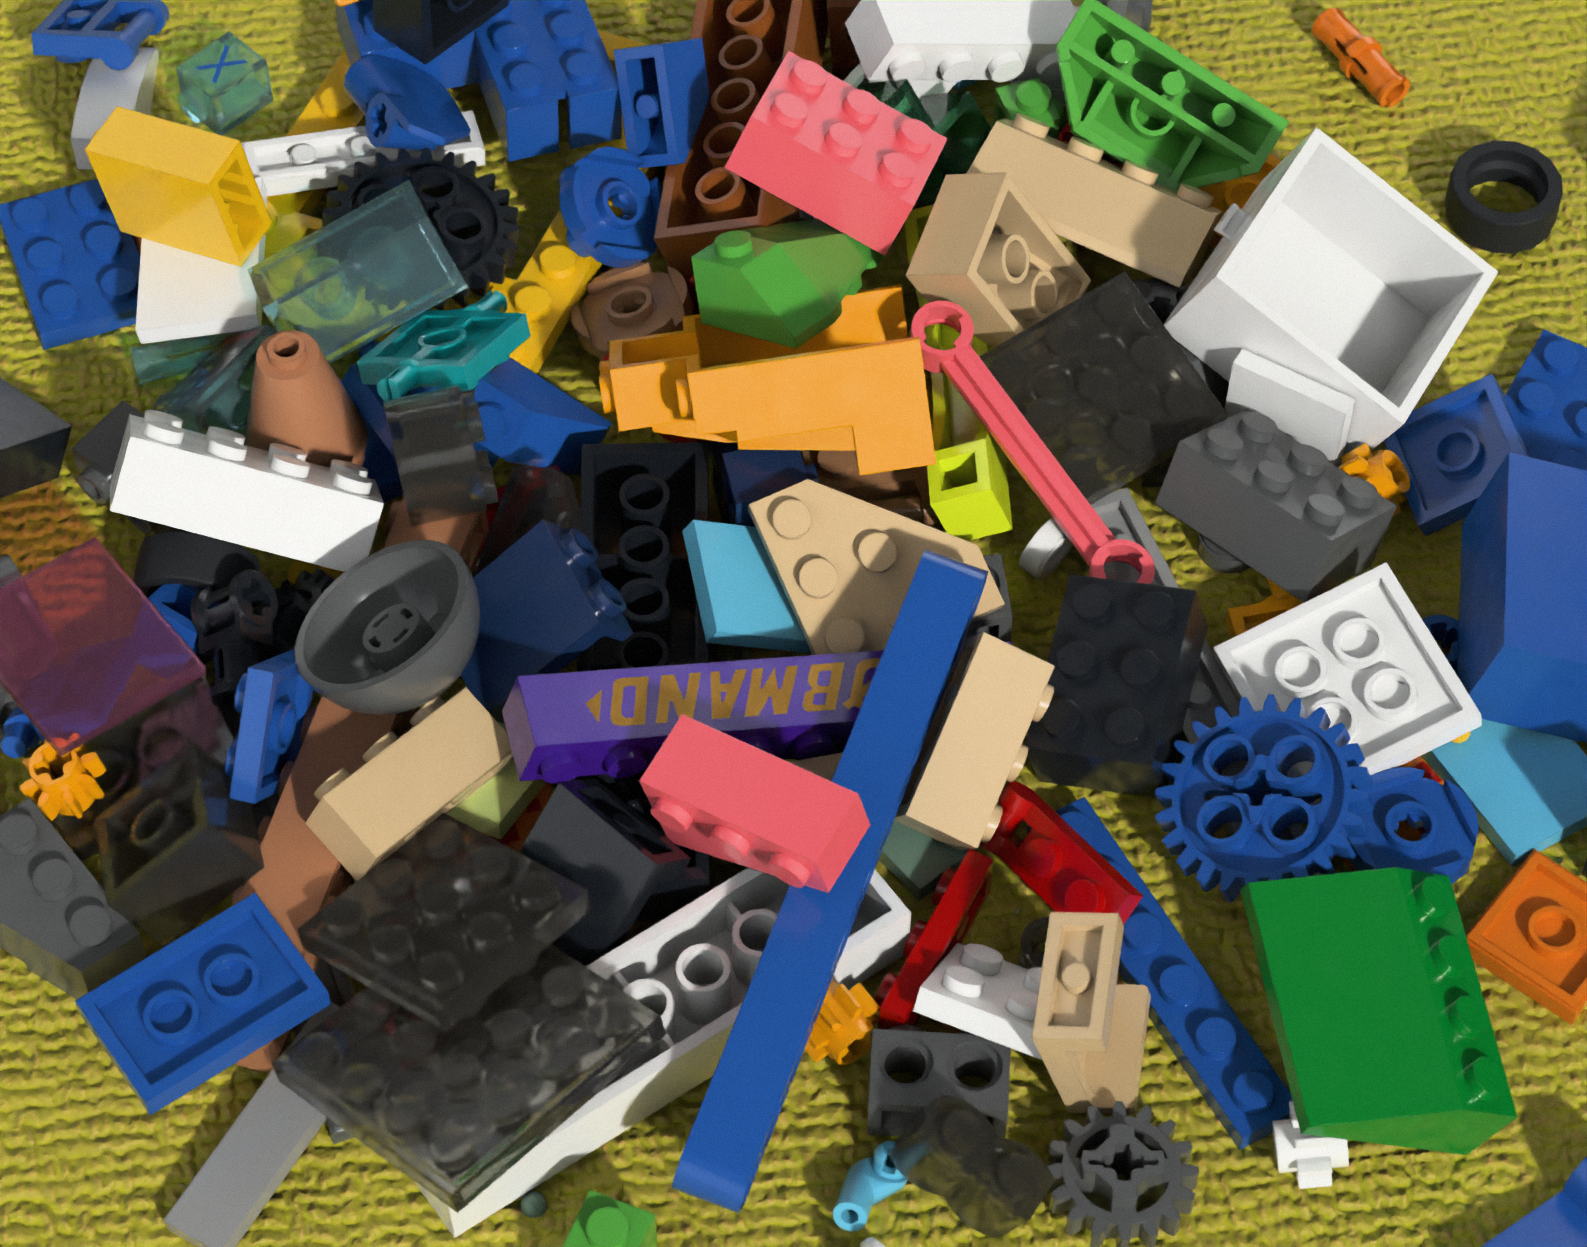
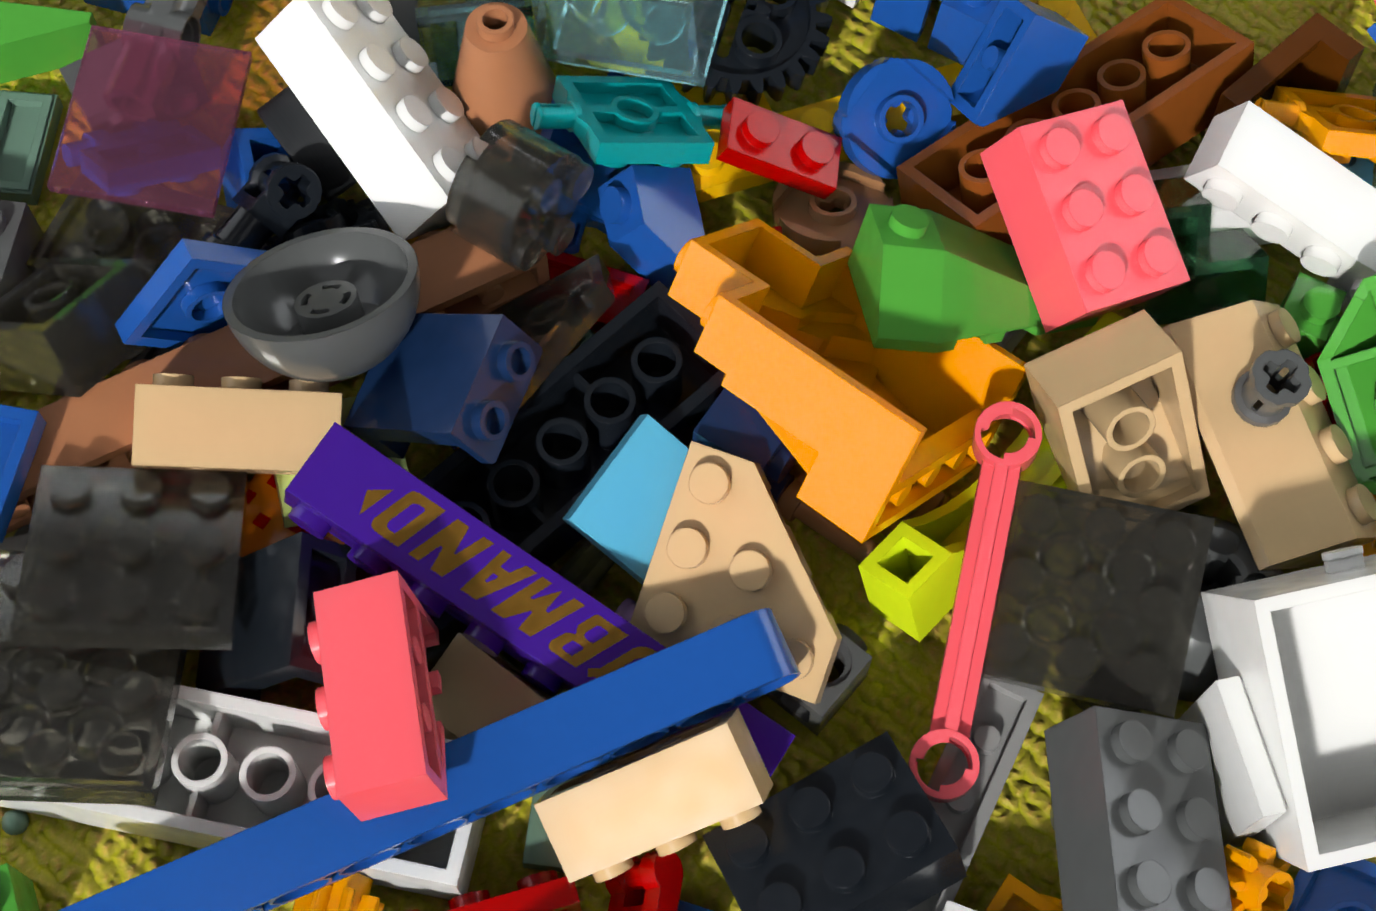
camera: 45 degrees right, 10 degrees up
light orange gear [19,736,107,821] -> none
white tile [1019,518,1073,580] -> none
none -> red plate [716,97,842,200]
none -> dark grey bush [1231,349,1312,427]

